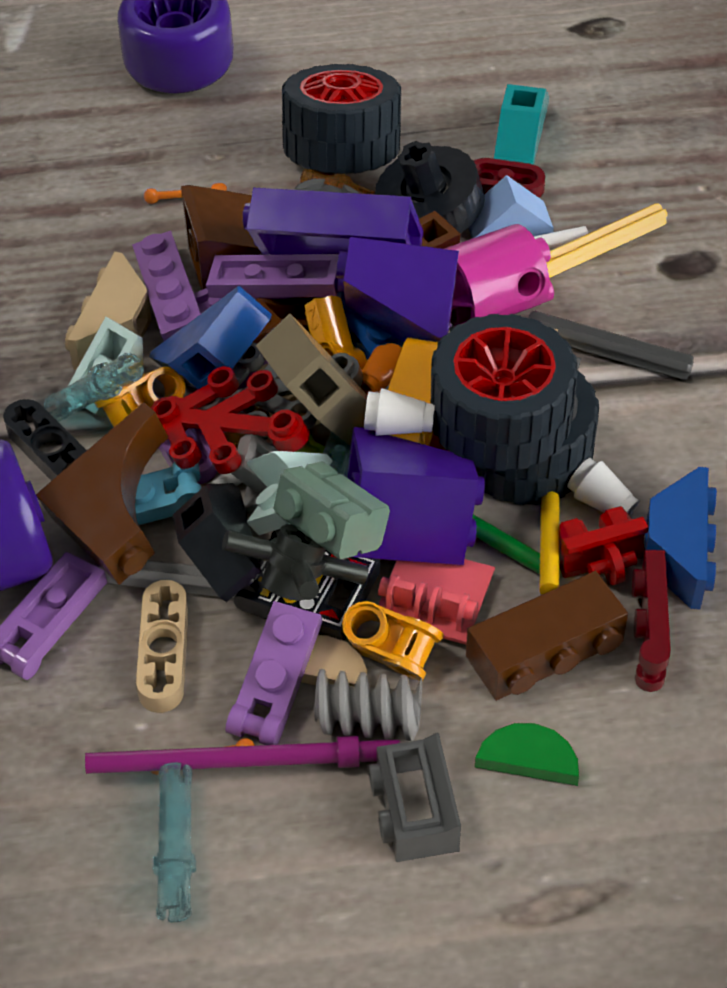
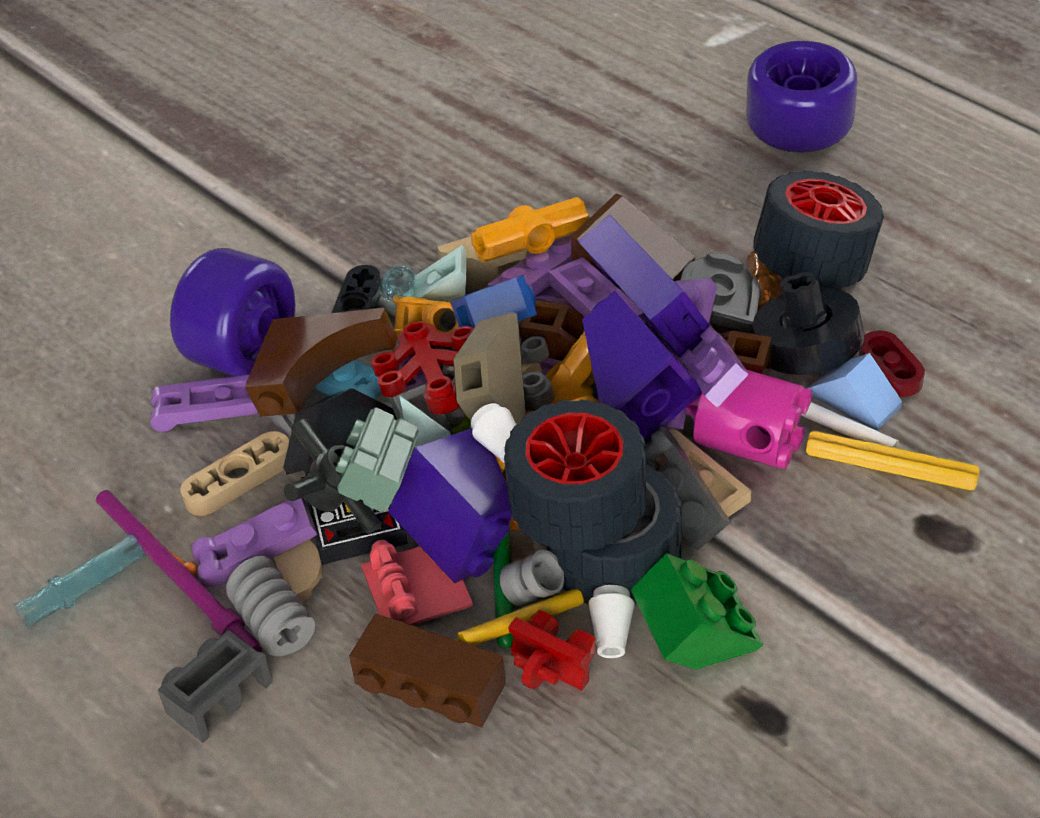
camera: 55 degrees right, 5 degrees down
orange hinge [144,183,227,204] -> none
light orange piece [342,601,444,681] -> none
green tile [474,723,579,786] -> none
teal slope [494,84,549,165] -> none
dark grey axle [528,311,694,380] -> none
dark red plate [632,550,671,692] -> none
blue slope [644,467,717,609] -> none
none -> light orange piece [471,197,589,263]
none -> light grey wheel [500,550,565,607]
none -> green slope [630,553,764,670]
none -> medium lavender plate [680,327,749,407]

